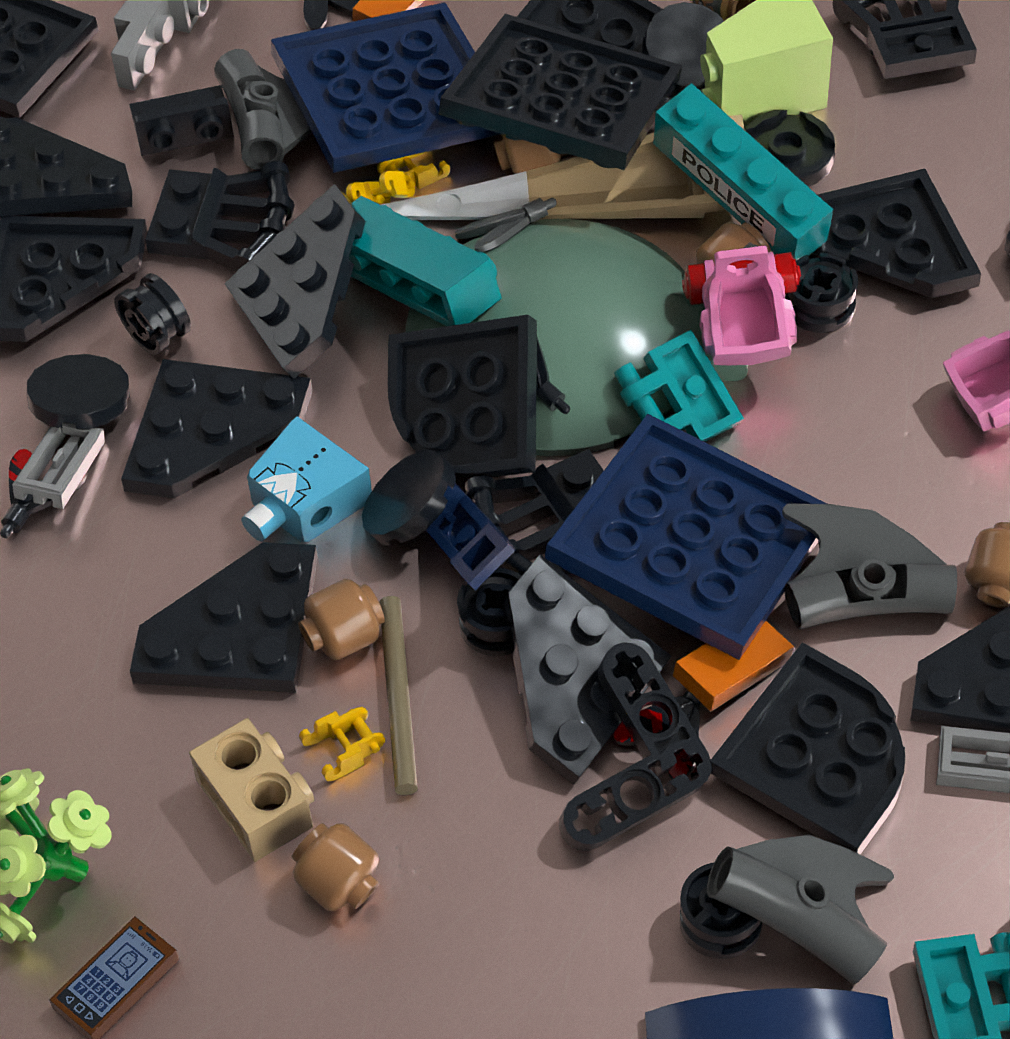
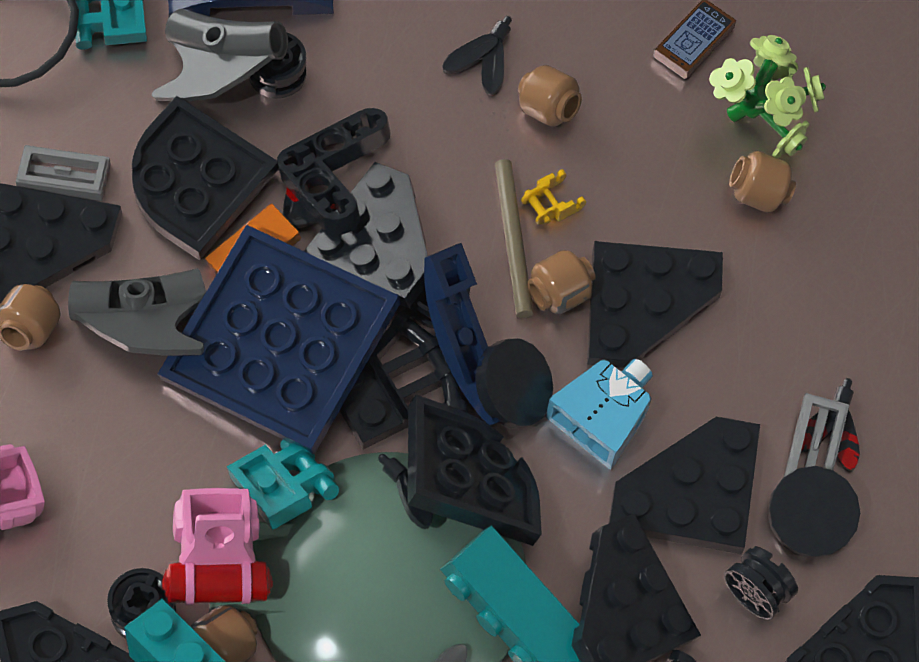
camera: 170 degrees right, 10 degrees up
tan brick [189,718,315,862] -> none
none -> black piece [442,16,512,96]
none -> medium nougat head [729,151,796,213]

